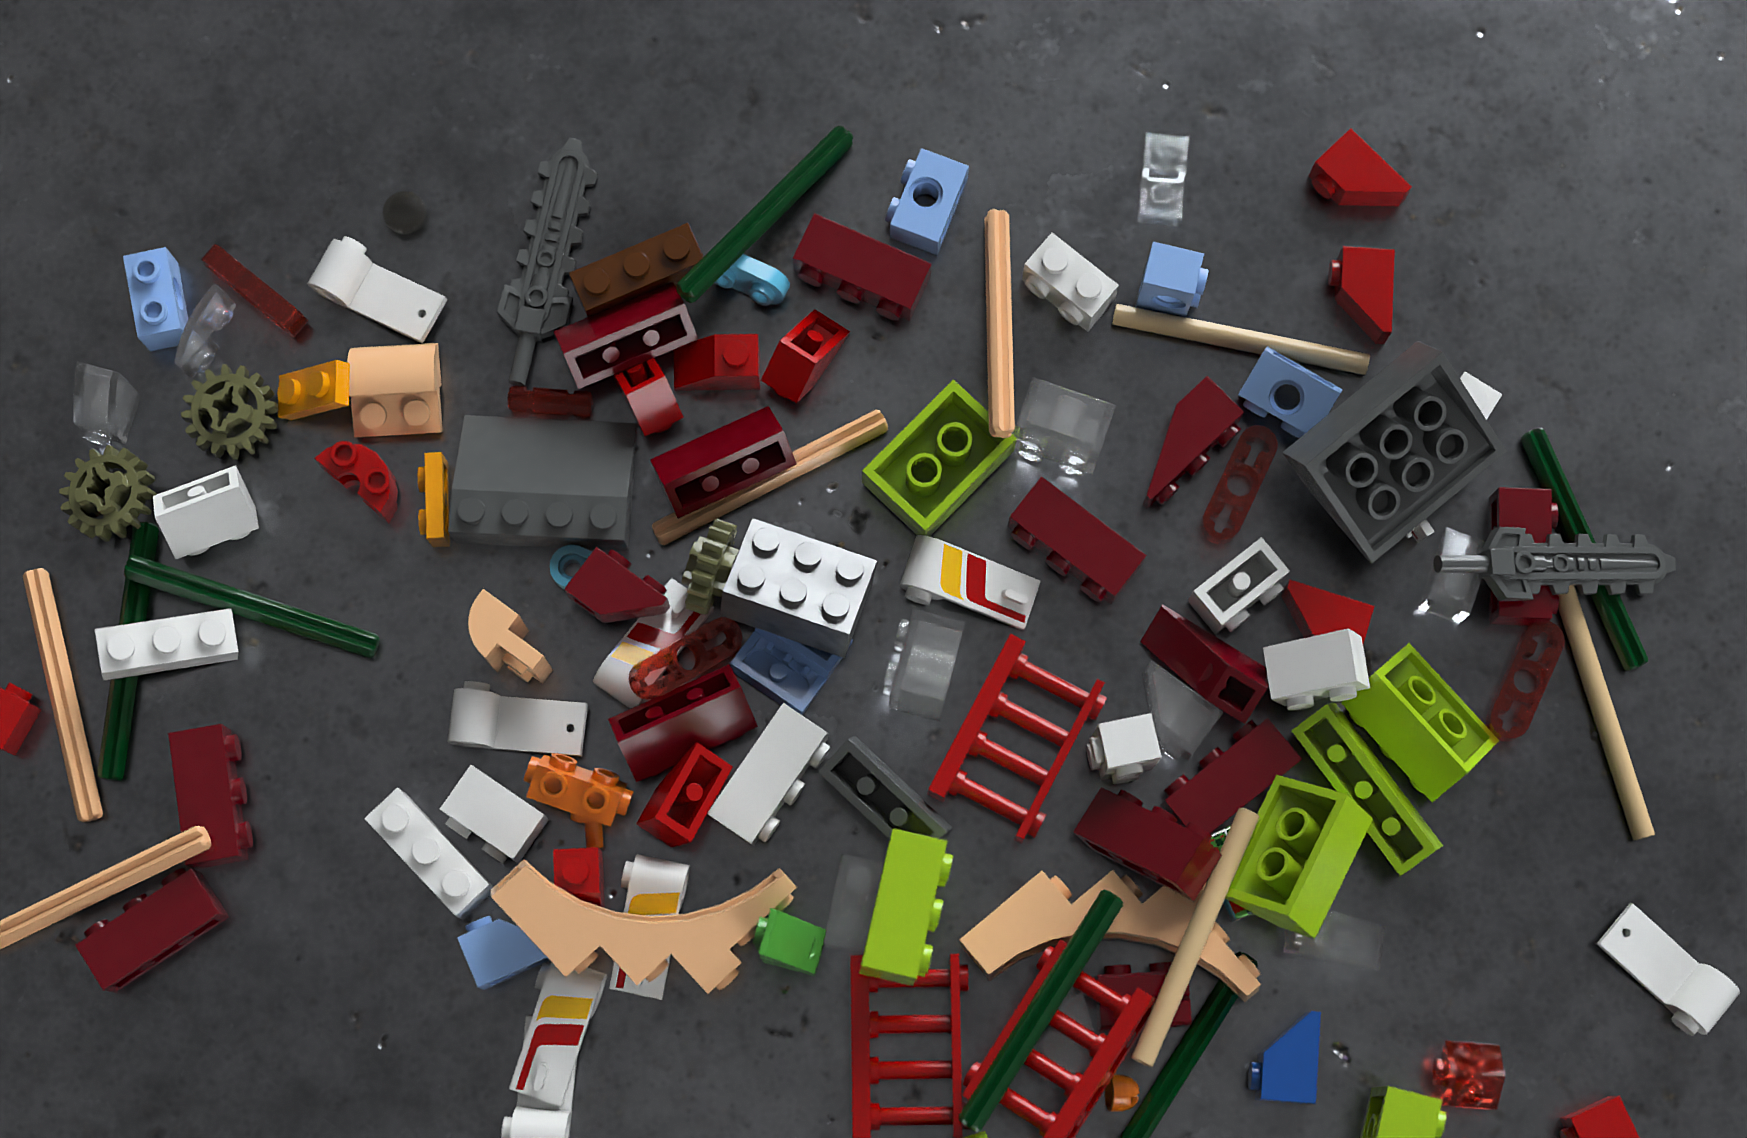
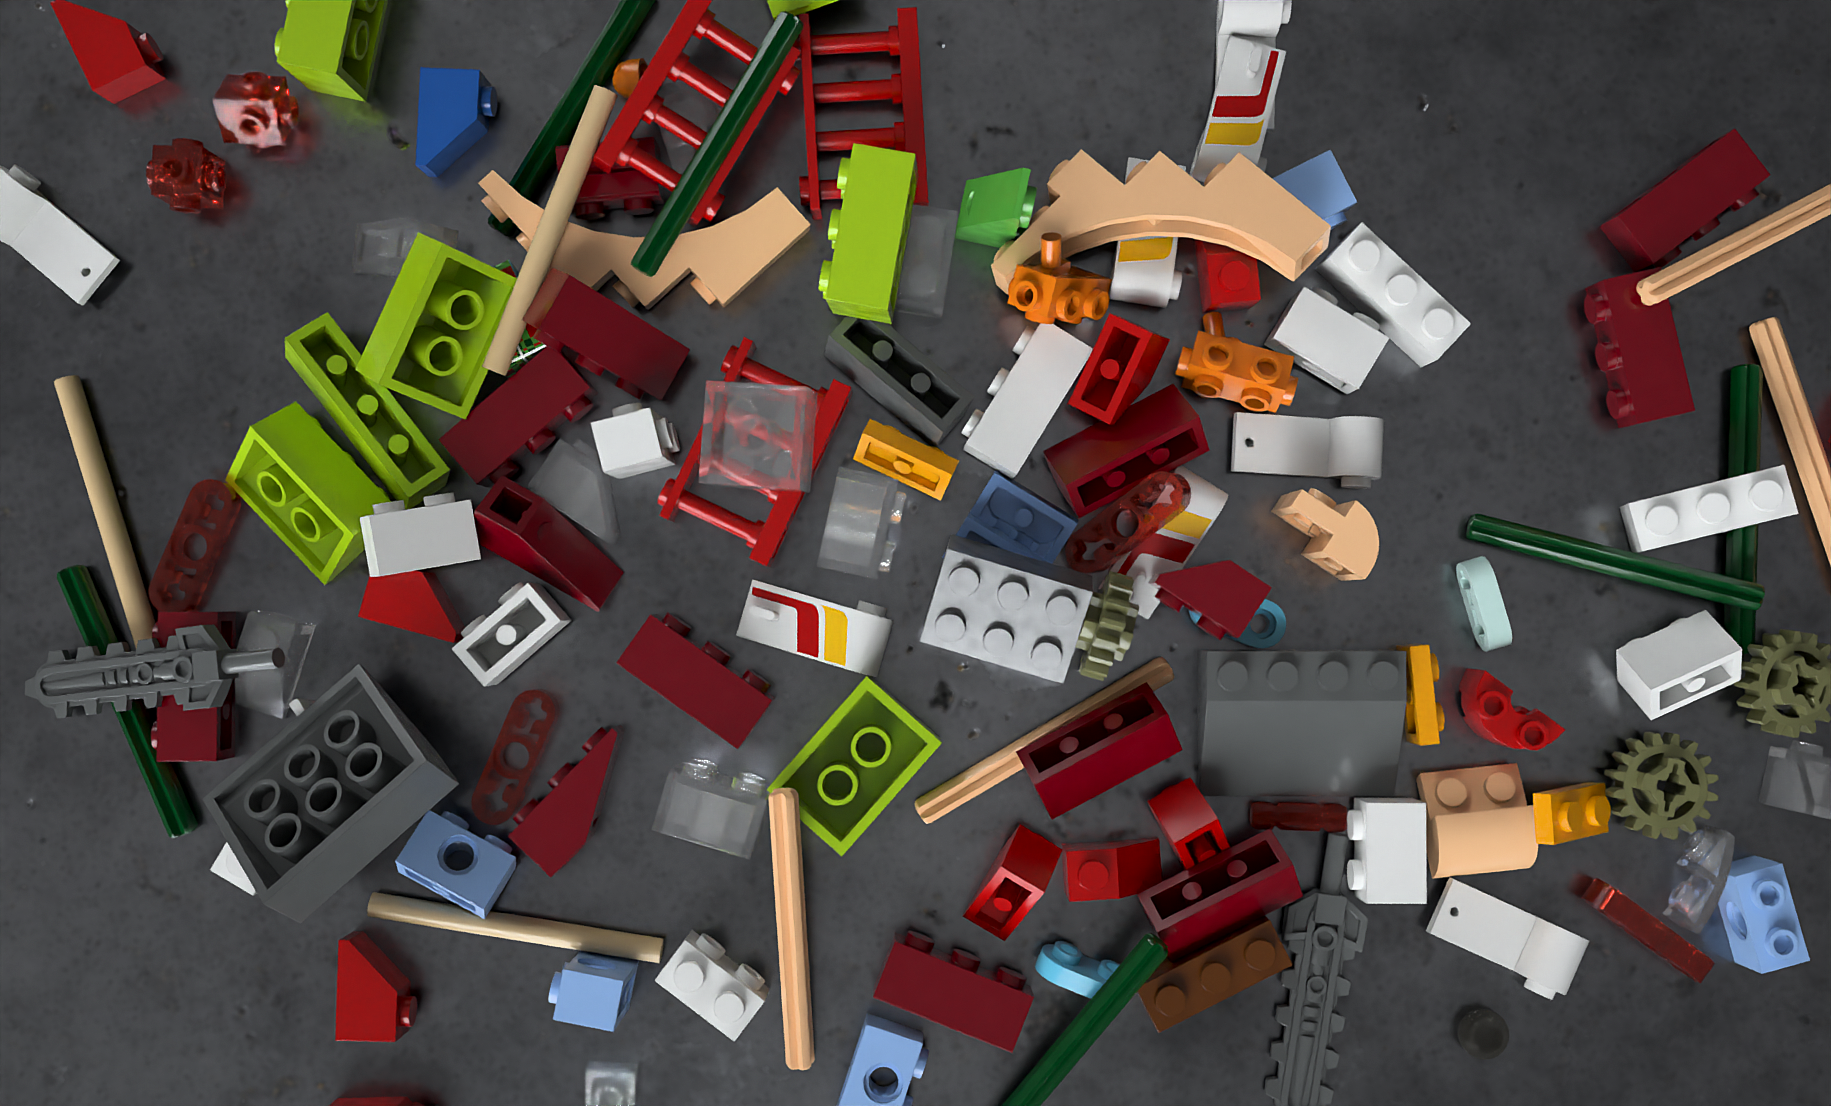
camera: 170 degrees right, 10 degrees up
none -> clear red brick [146,138,226,213]
none -> clear brick [699,380,817,493]
none -> light orange plate [853,419,959,501]
none -> orange brick [1007,232,1112,324]
none -> white brick [1347,798,1427,904]
none -> light aqua beam [1456,556,1512,652]

